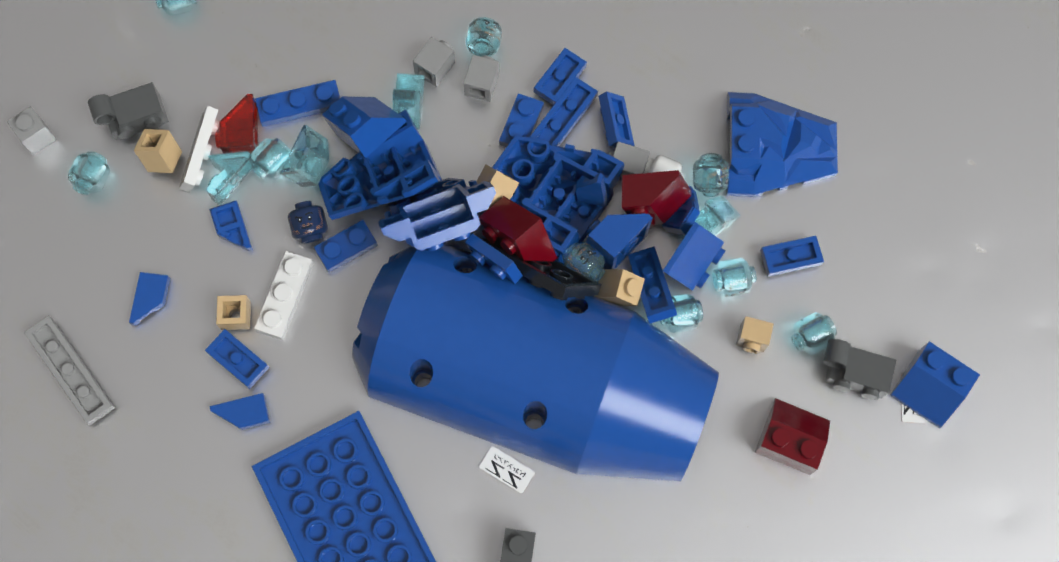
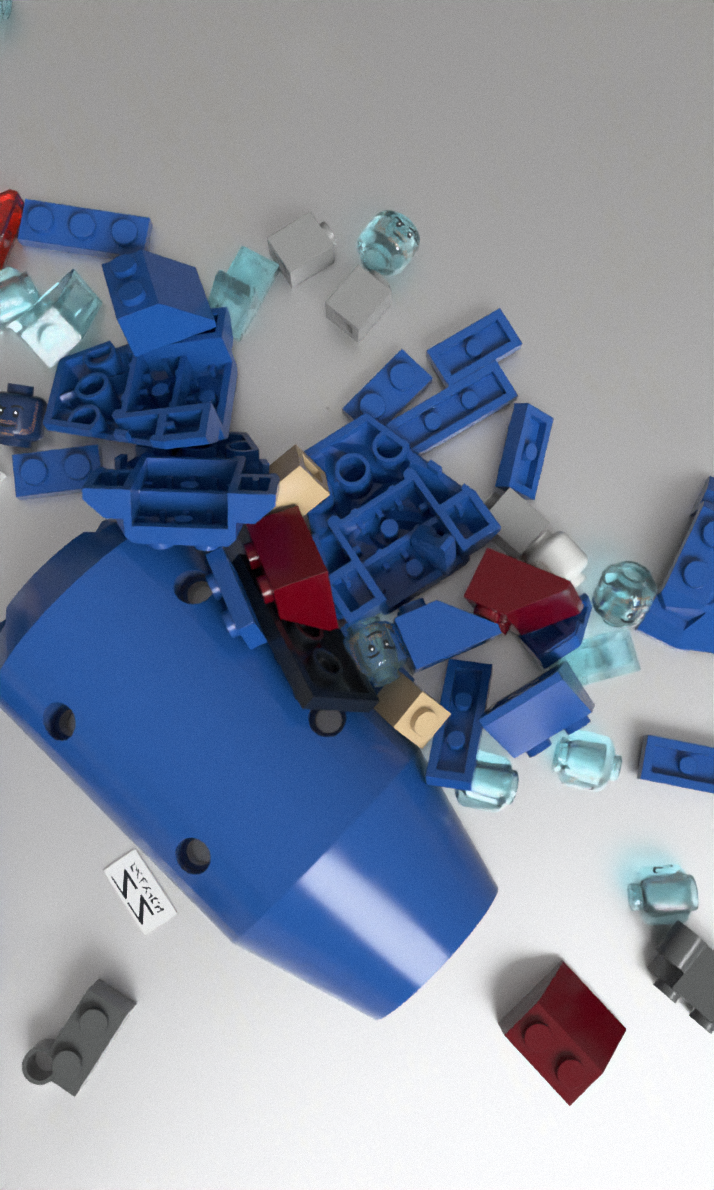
camera: 25 degrees right, 10 degrees up
tan plate [736,316,774,354] -> none

